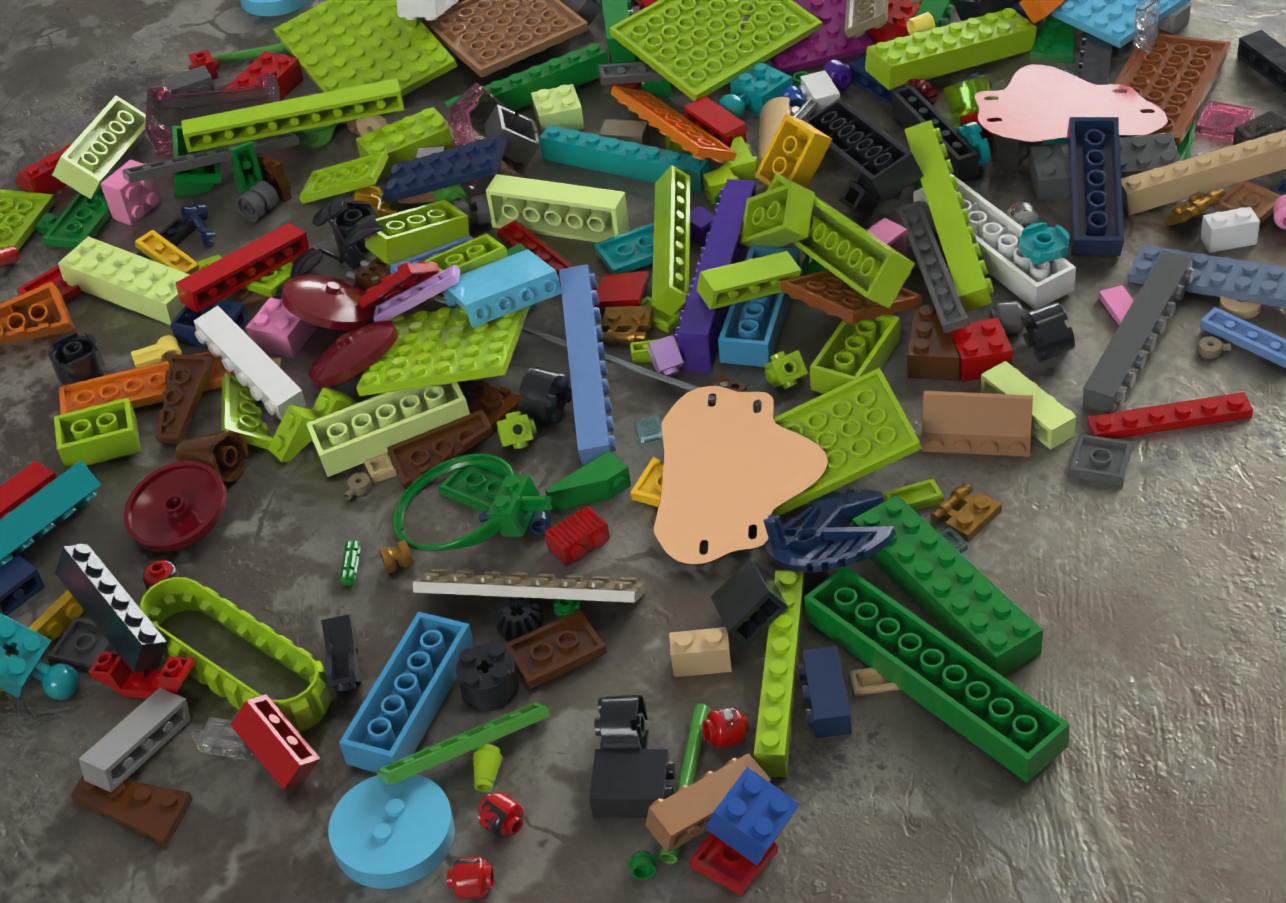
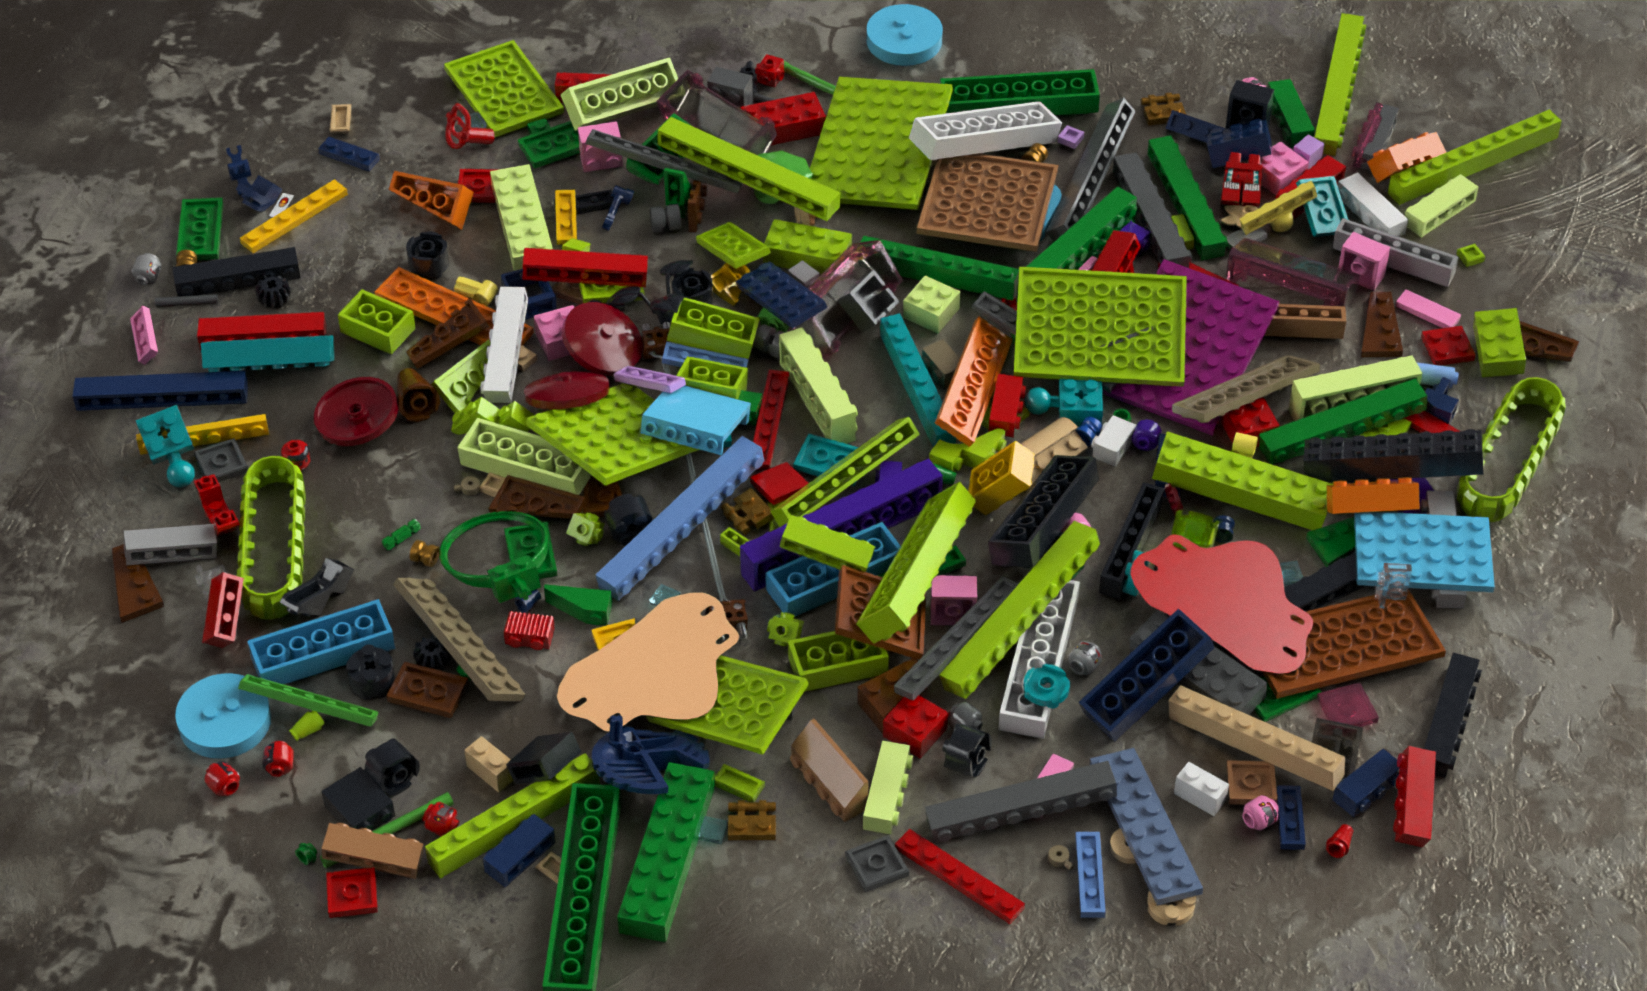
camera: 40 degrees right, 5 degrees up
black brick [55,544,167,672] -> none
red plate [358,261,440,309] -> none
lavender brick [647,335,684,377] -> none
blue brick [705,767,799,866] -> none
lime brick [740,182,815,248] -> none
dark grey axle [792,98,818,121] -> none
pearl gold plate [1164,188,1225,226] -> none

